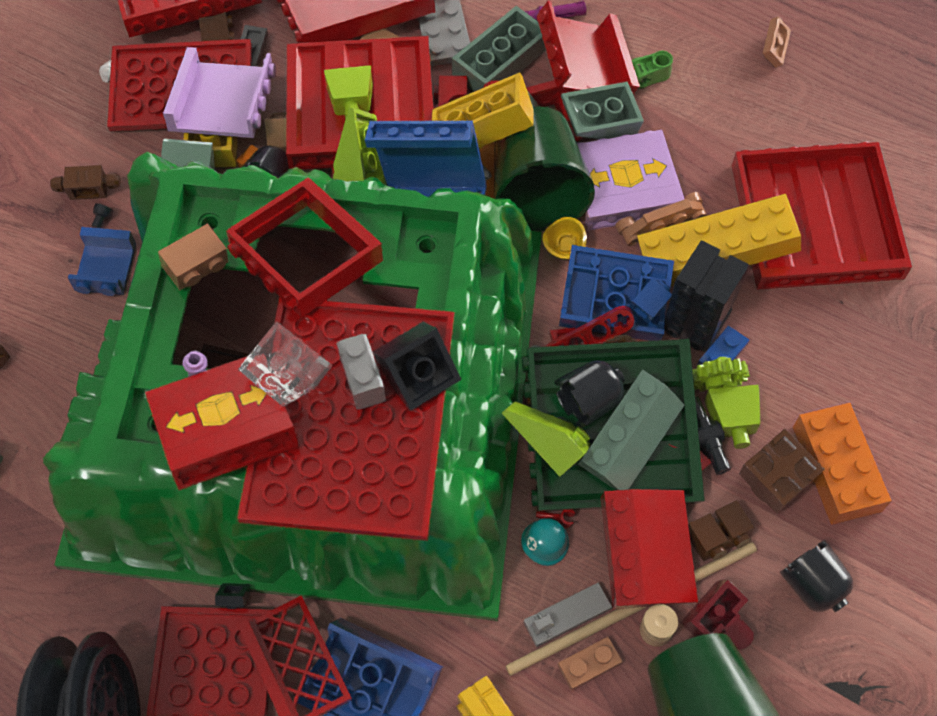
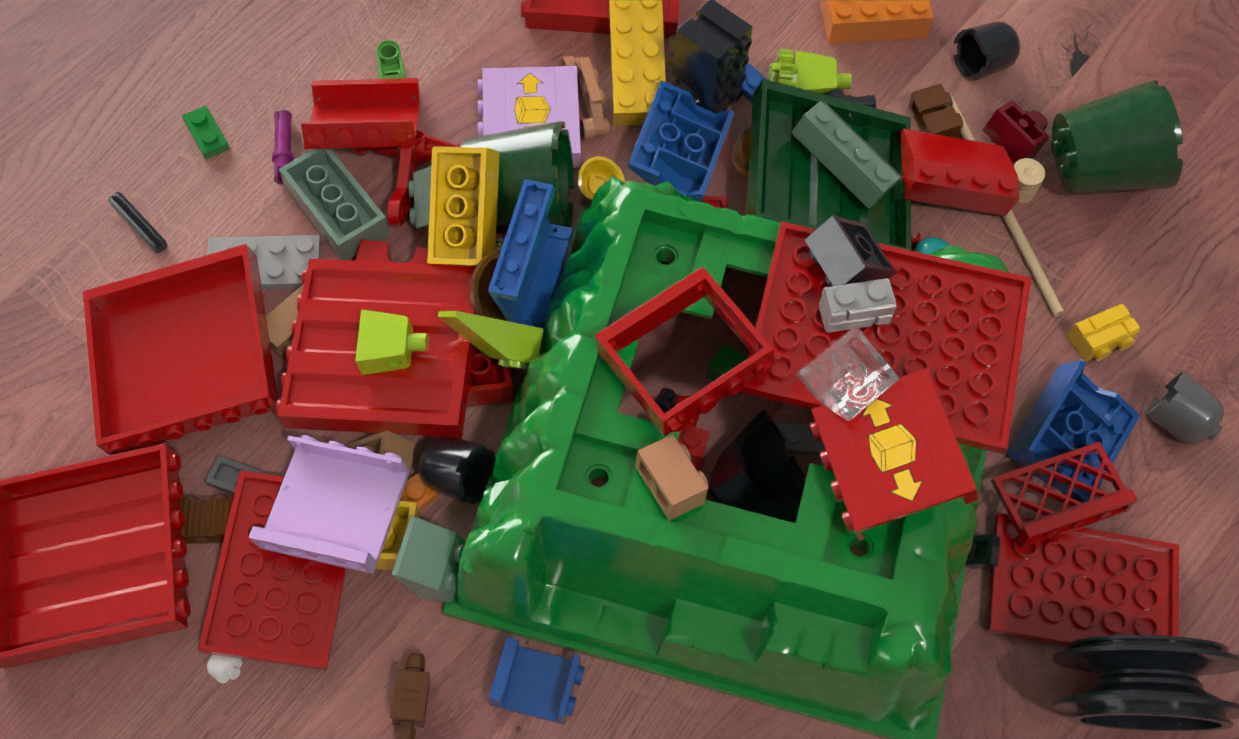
camera: 85 degrees left, 0 degrees up
black piece [91,203,114,228] -> none
lavender pin [183,351,207,377] -> none
lime slope [502,401,591,476] -> none
light grey hinge [523,583,612,648] -> none
red beam [545,306,634,347] -> none
black cylinder [554,360,625,428] -> none
nougat plate [557,637,622,691] -> none
sand green slope [561,82,644,139] -> none
blue brick [629,278,672,324] -> none
reddish brown piece [739,429,825,514] -> none

